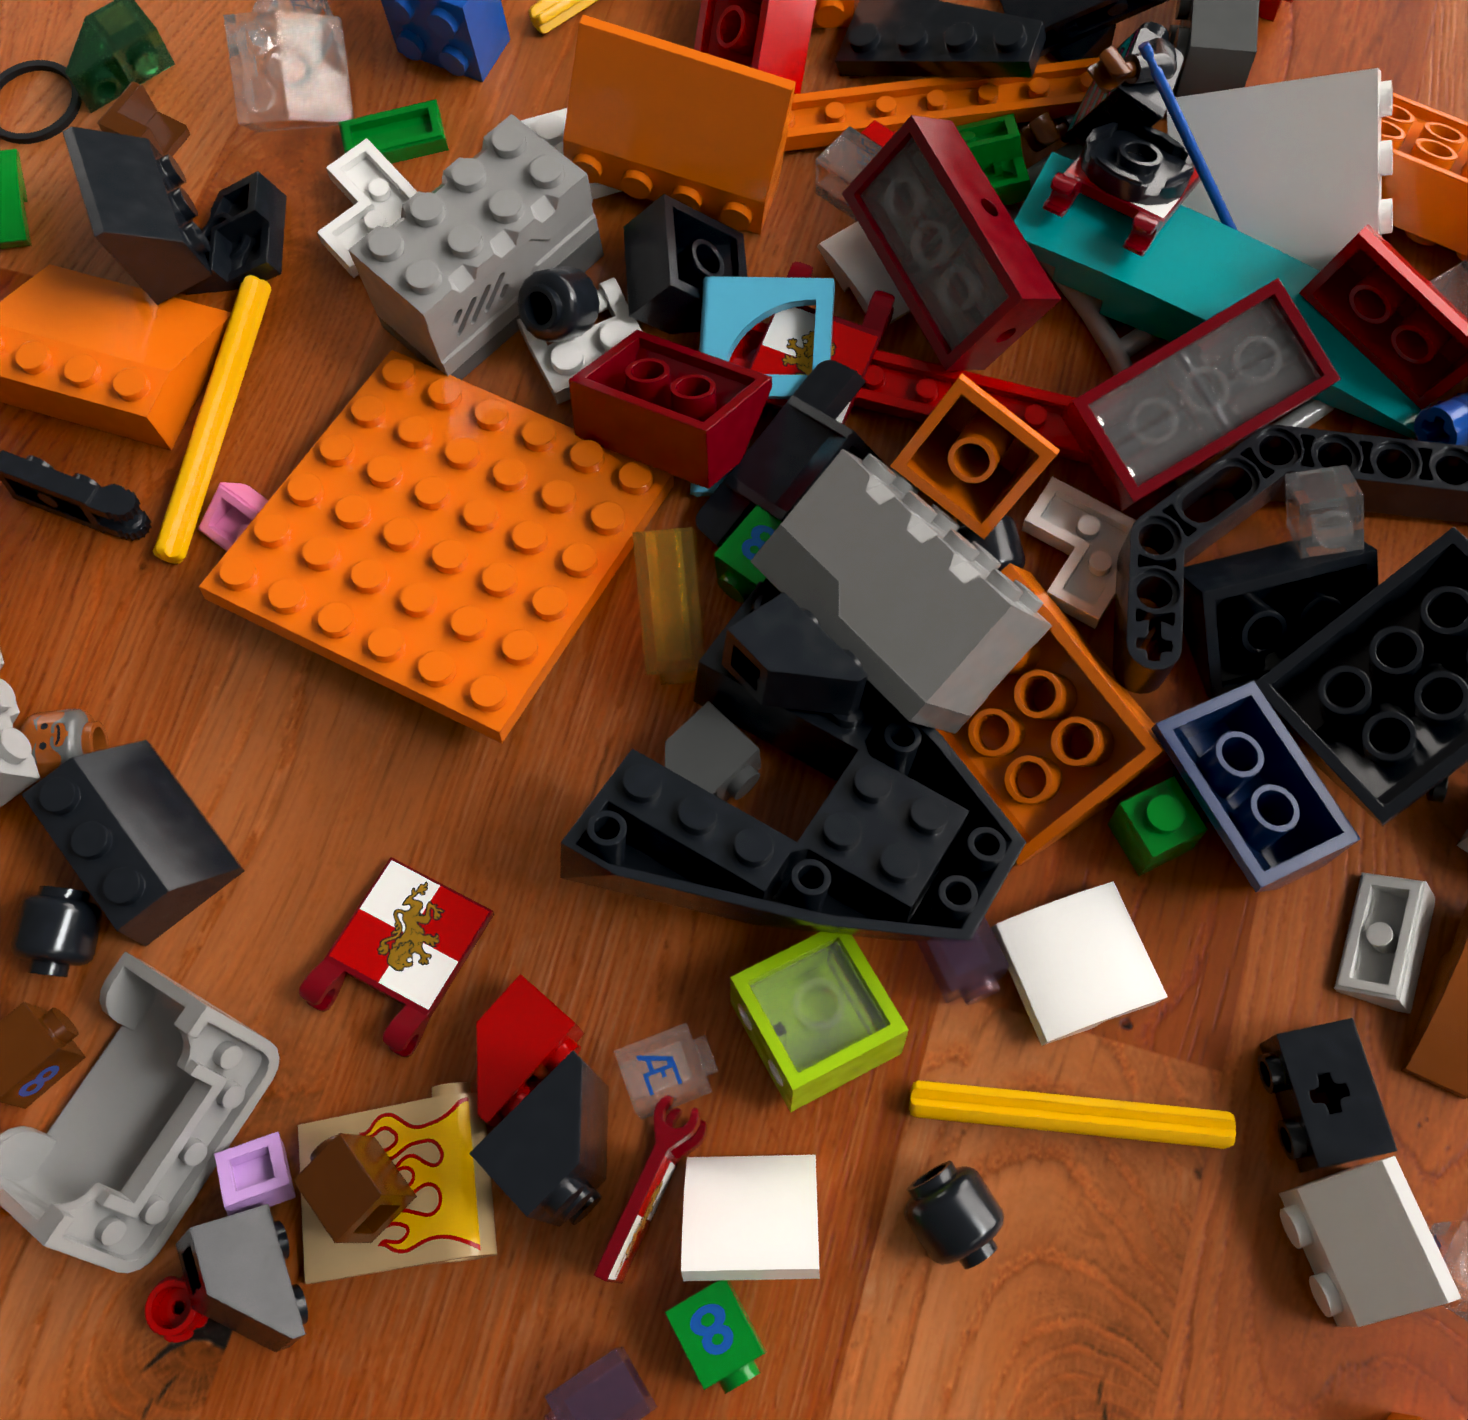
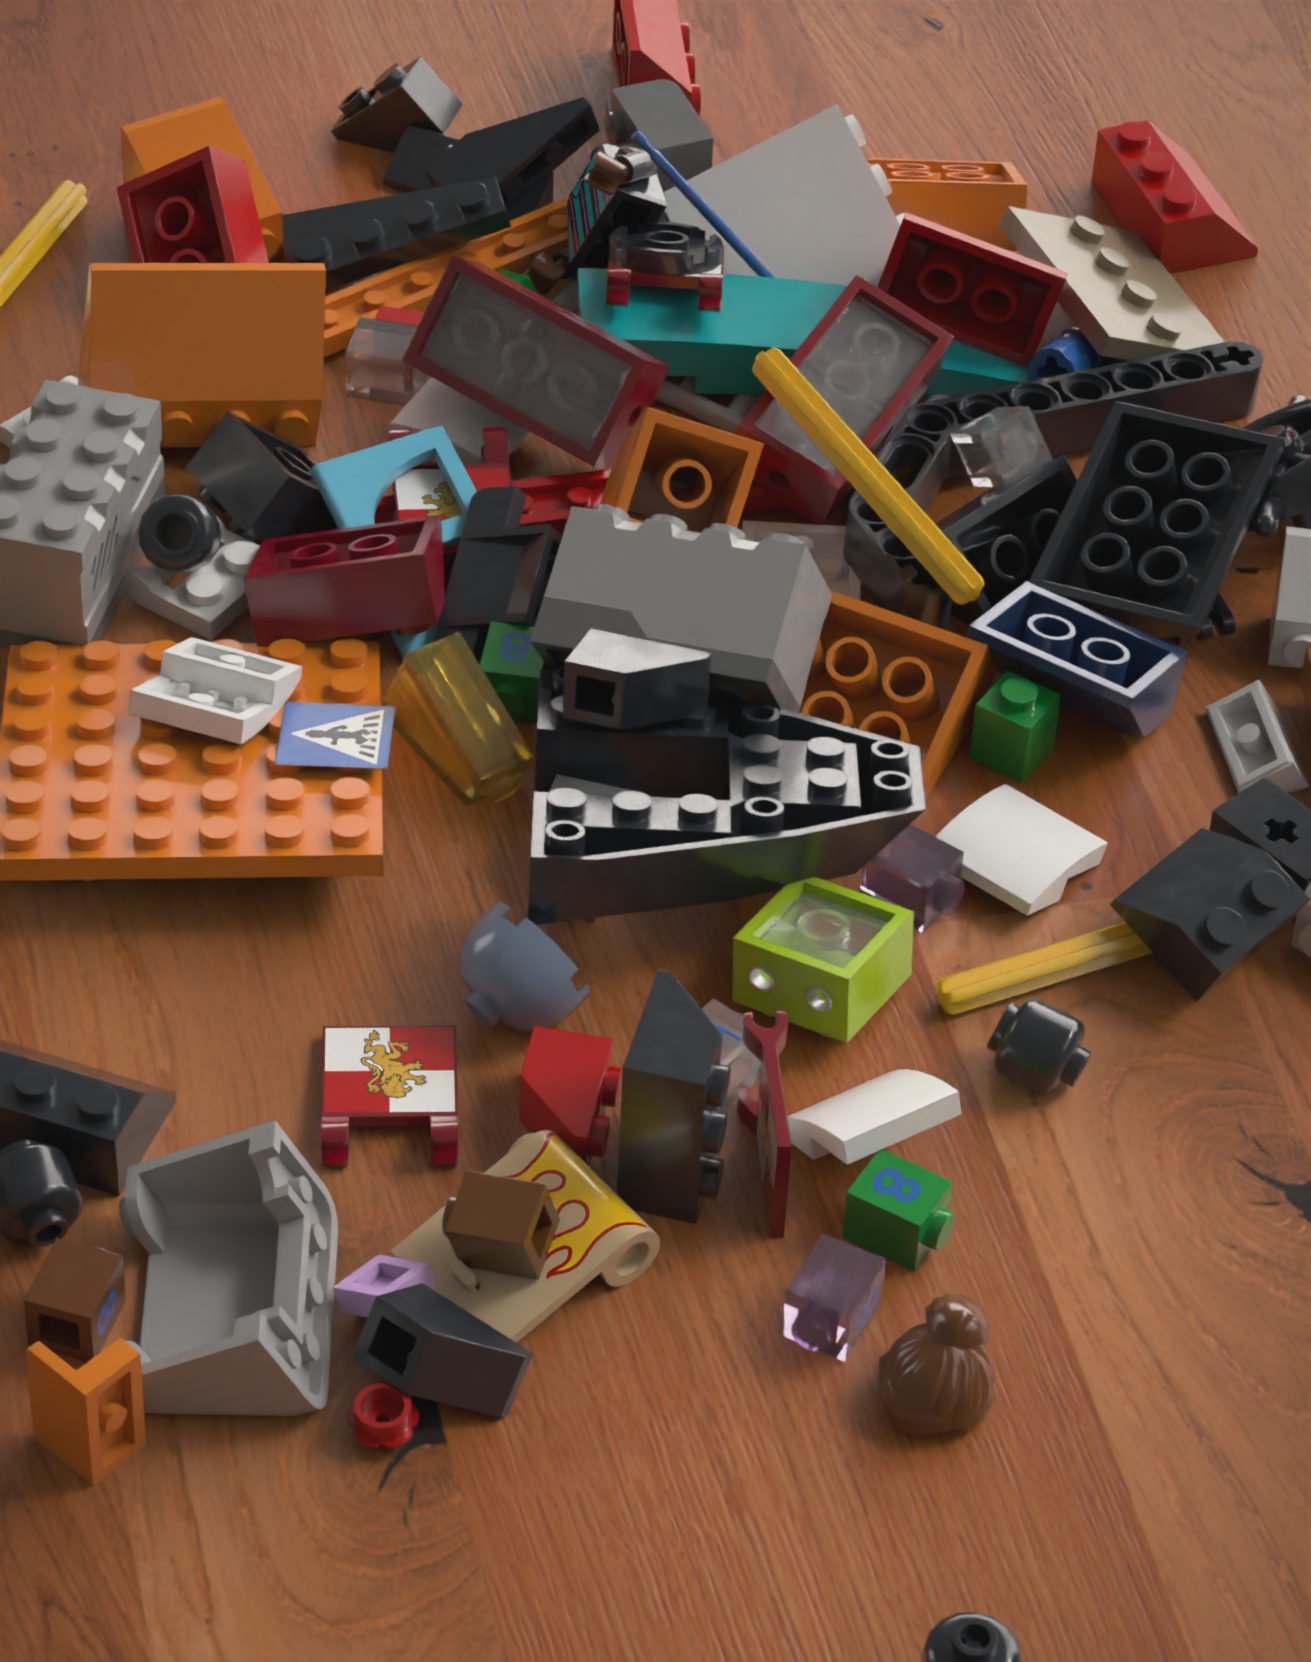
camera: 40 degrees left, 25 degrees down
none -> white slope [128,637,303,744]
none -> sticker [275,702,395,769]
none -> sand blue cylinder [459,902,590,1032]
none -> yellow axle [752,347,985,605]
none -> black slope [1110,828,1310,1001]

